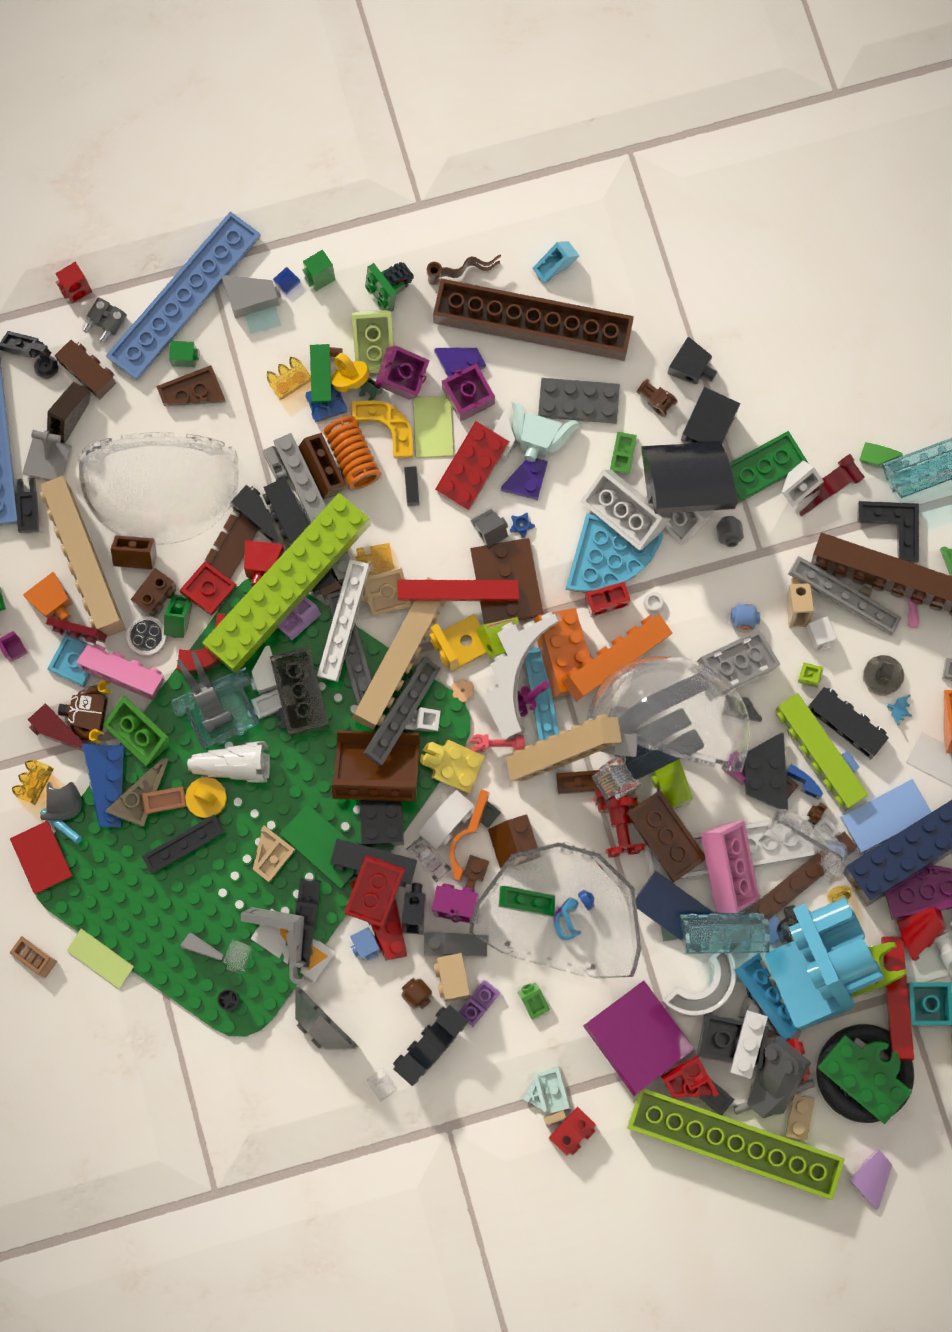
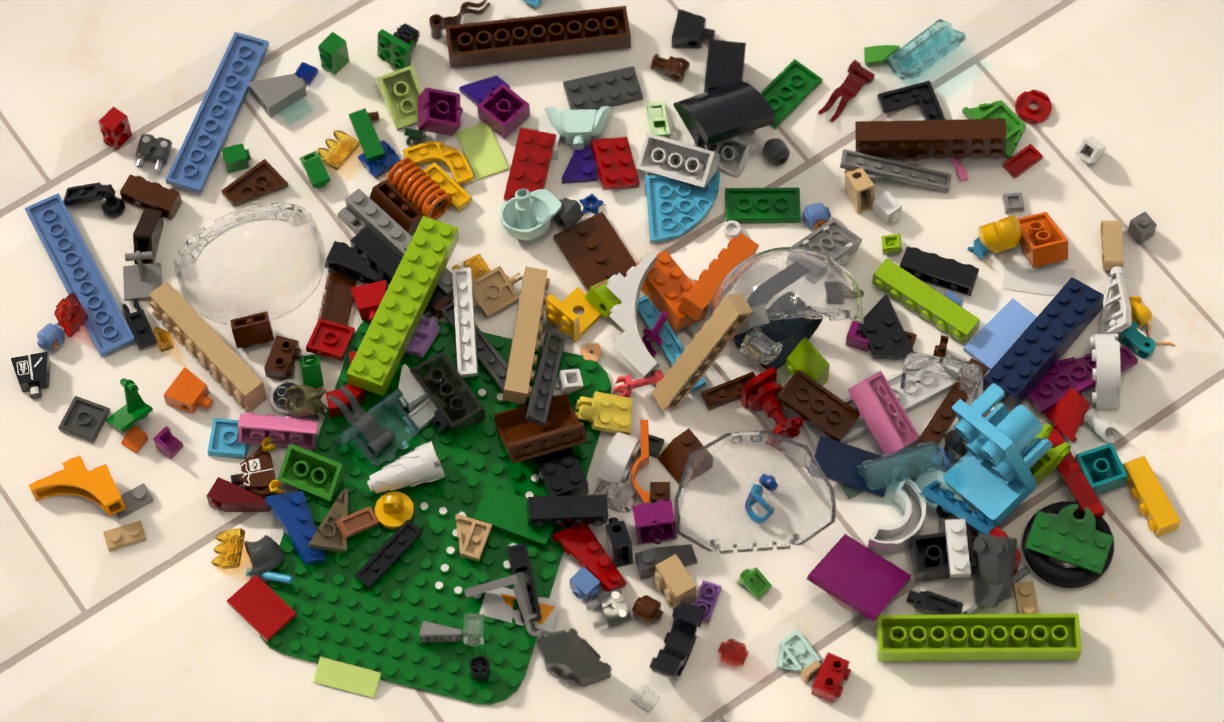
camera: 20 degrees left, 15 degrees down
medium nougat slope [10,936,57,978] -> none
dark red plate [45,617,107,644] -> none
yellow tile [331,353,370,392] -> none
red tile [344,855,405,928] -> none
red tile [397,580,519,601] -> none
black piece [404,466,420,506] -> none
green tile [499,886,555,917] -> none
red brick [585,581,631,617] -> none
red slope [660,1056,719,1098] -> none
white slope [782,461,824,507] -> none
blue slope [786,764,823,800] -> none
lavender slope [848,1149,892,1210] -> none
clear smoke tile [862,655,904,696] -> none
none -> clear yellow slope [153,327,174,352]
none -> olive hair [284,385,328,420]
none -> green slope [299,151,331,188]
none -> yellow plate [424,162,472,211]
none -> light aqua piece [500,189,562,241]
none -> piece [586,588,632,629]
none -> red plate [590,137,640,190]
none -> clear red head [717,638,749,668]
none -> green tile [725,188,801,224]
none -> yellow piece [978,215,1022,253]

